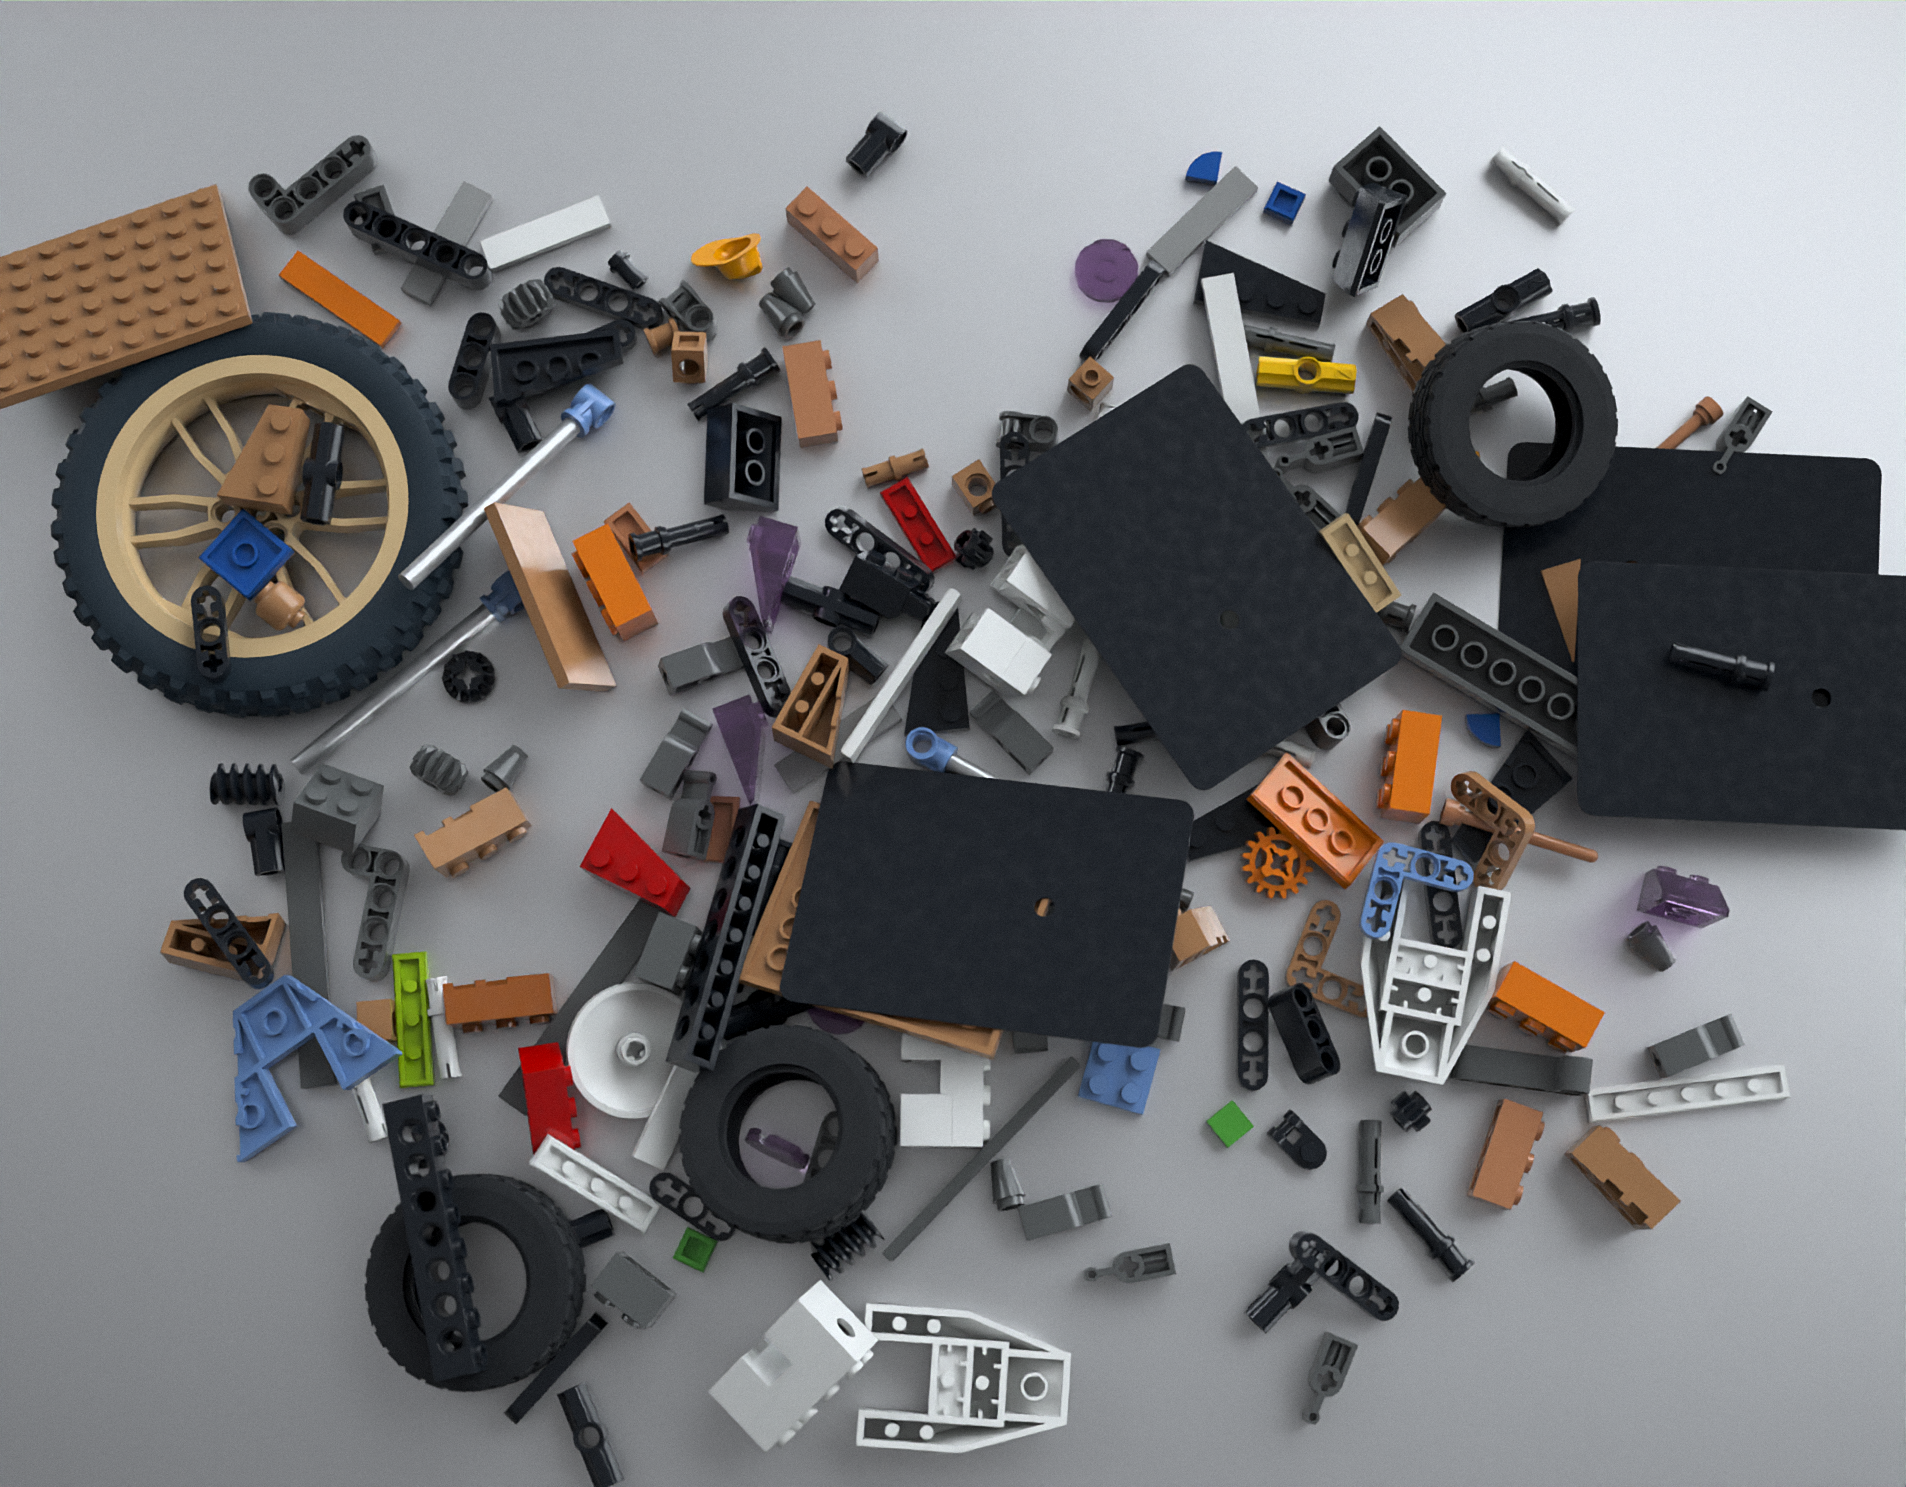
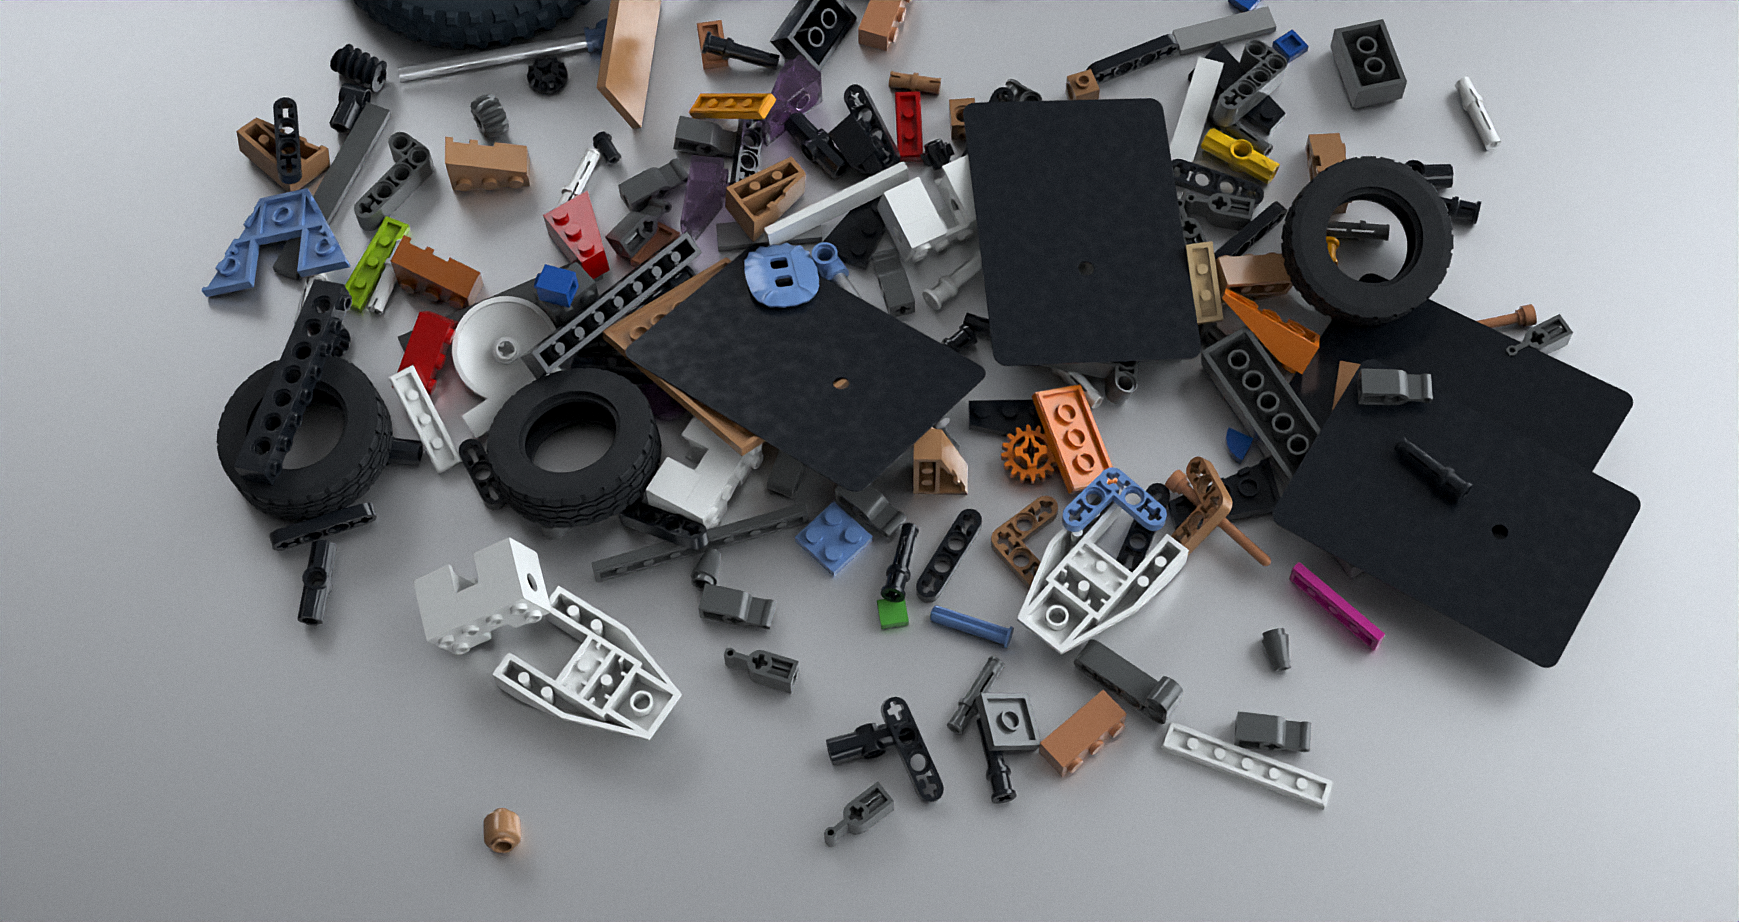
camera: 30 degrees right, 15 degrees down
dark grey brick [290,763,384,854] -> none
medium nougat brick [356,999,397,1042] -> none
dark grey cone [481,745,528,792] -> none
orange brick [571,523,658,641] -> none
dark grey brick [591,1252,677,1330] -> none
bright green tile [673,1227,719,1273] -> none
clear purple tile [744,1127,810,1170] -> none
black piece [810,1211,885,1282] -> none
black piece [827,626,889,687] -> none
clear purple tile [1075,239,1138,303] -> none
black plate [1266,1109,1327,1170] -> none
black beam [1268,983,1341,1085] -> none
black slope [1332,183,1407,297] -> none
orange brick [1376,710,1442,824] -> none
black gear [1390,1091,1432,1132] -> none
orange brick [1488,961,1605,1054] -> none
medium nougat wedge [1564,1125,1681,1230] -> none
clear purple slope [1636,866,1730,928] -> none
none -> blue brick [534,264,579,308]
none -> white pin [554,148,601,209]
none -> black pin [593,131,621,165]
none -> black beam [618,500,709,550]
none -> light orange tile [688,93,777,119]
none -> medium blue piece [744,243,819,308]
none -> black pin [881,523,919,603]
none -> medium blue axle [930,605,1014,648]
none -> plate [975,693,1041,751]
none -> dark grey beam [1213,39,1288,127]
none -> orange wedge [1222,288,1320,374]
none -> dark pink tile [1289,562,1385,651]
none -> dark grey piece [1357,369,1433,405]

